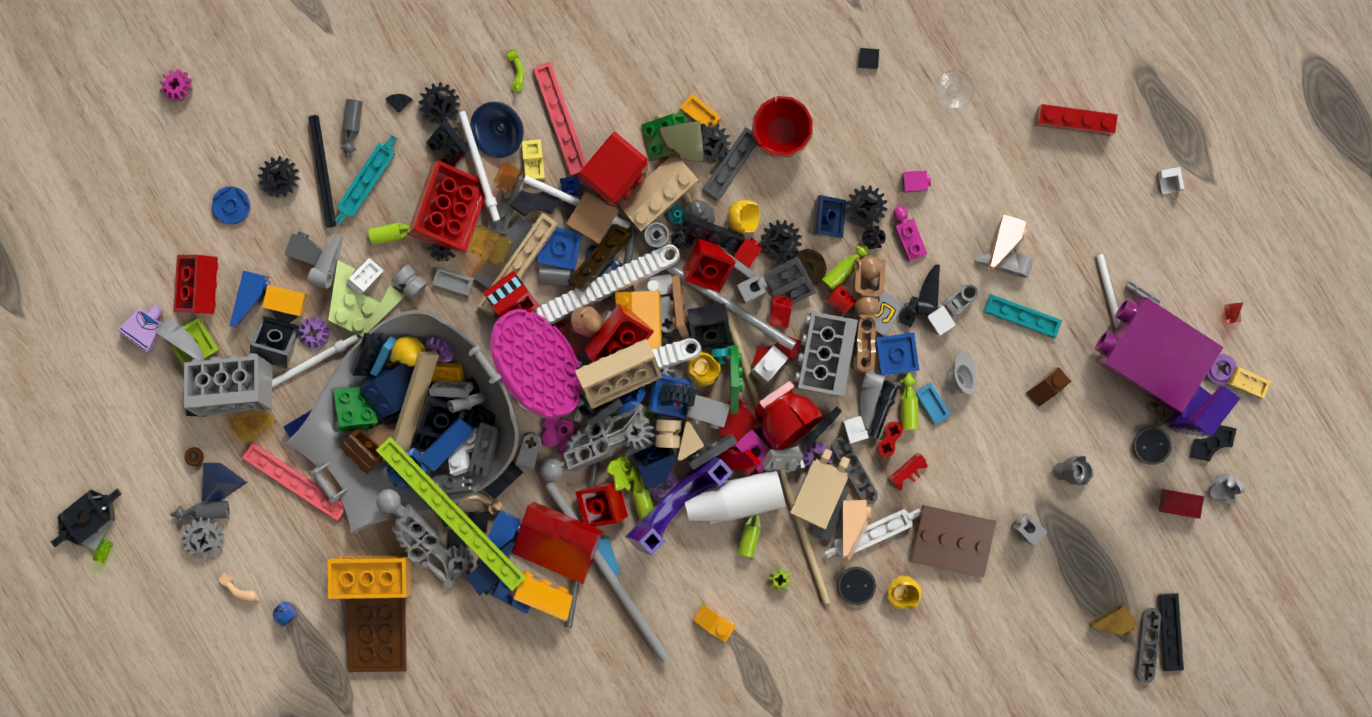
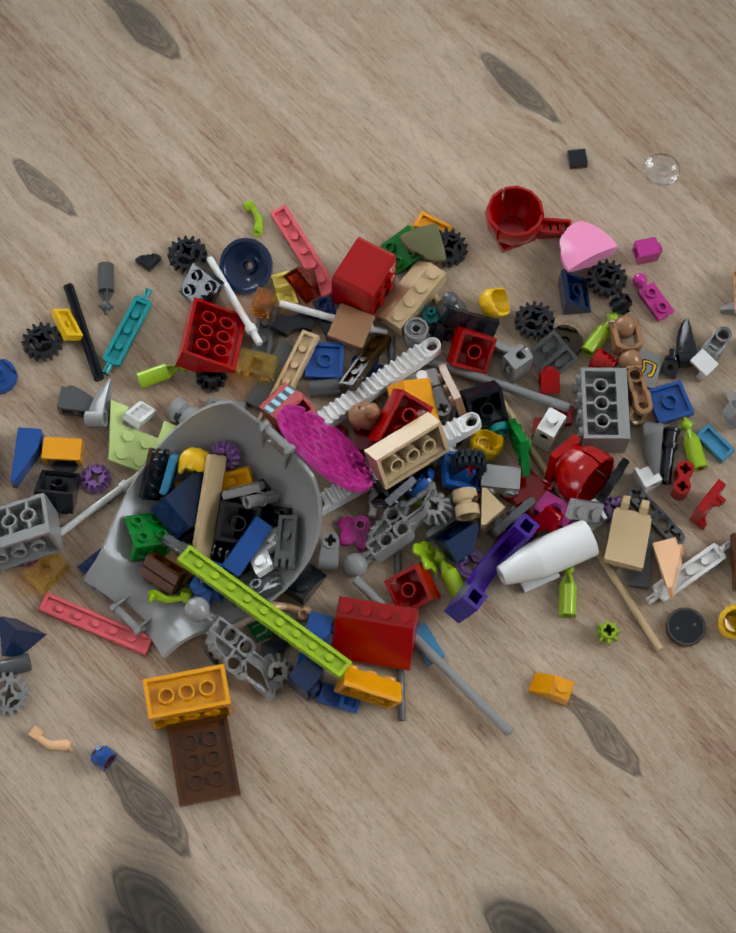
camera: 15 degrees left, 20 degrees down
dark grey tile [702,127,757,201] -> none
red brick [734,238,762,268] -> none
none -> yellow plate [51,308,83,341]
none -> lime piece [147,588,192,604]
none -> dark grey pin [161,533,189,556]
none -> clear red slope [283,266,321,304]
none -> red slope [536,217,572,239]
none -> bright pink brick [559,221,618,273]

